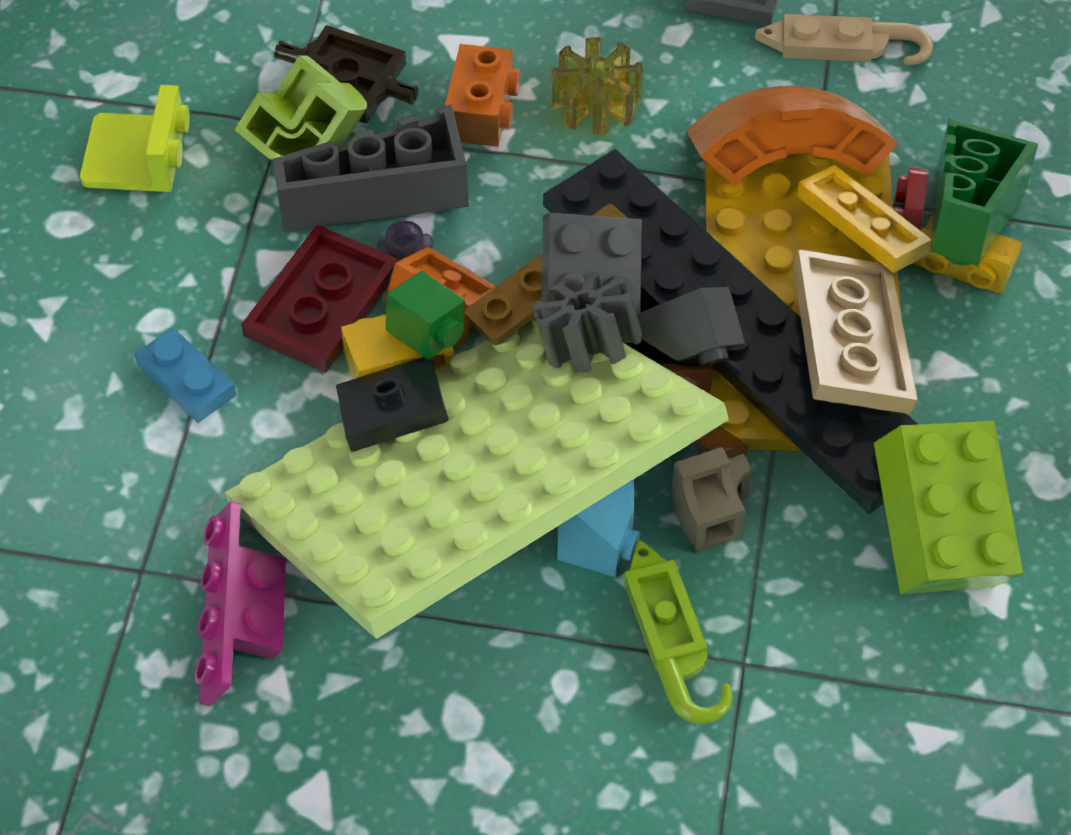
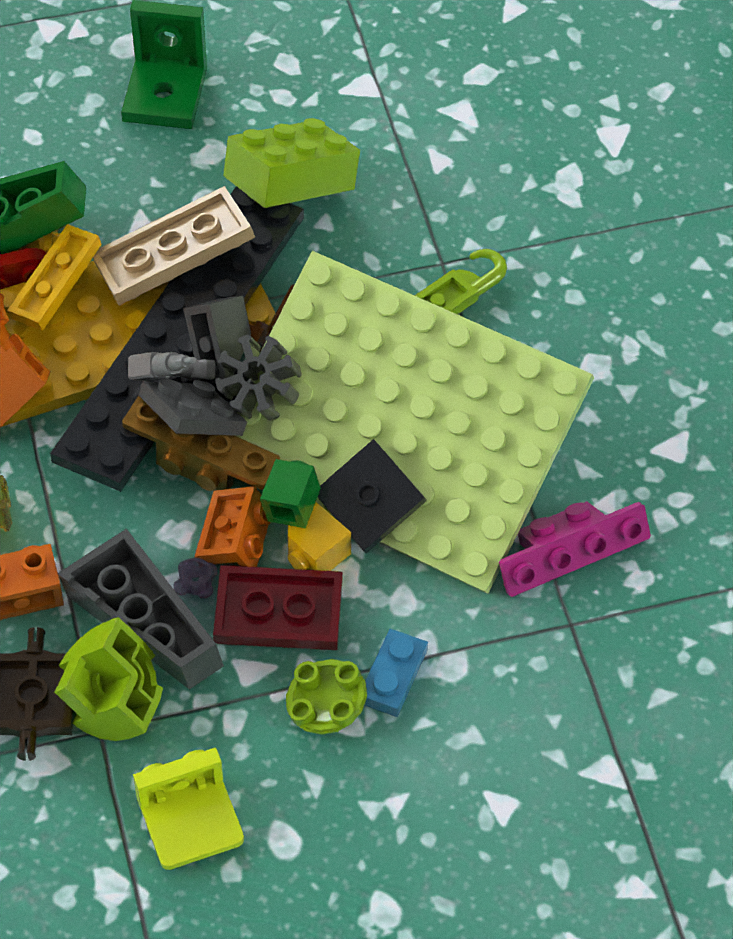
camera: 115 degrees left, 0 degrees up
none -> light grey piece [128,352,215,381]
none -> lime dish [286,659,367,735]

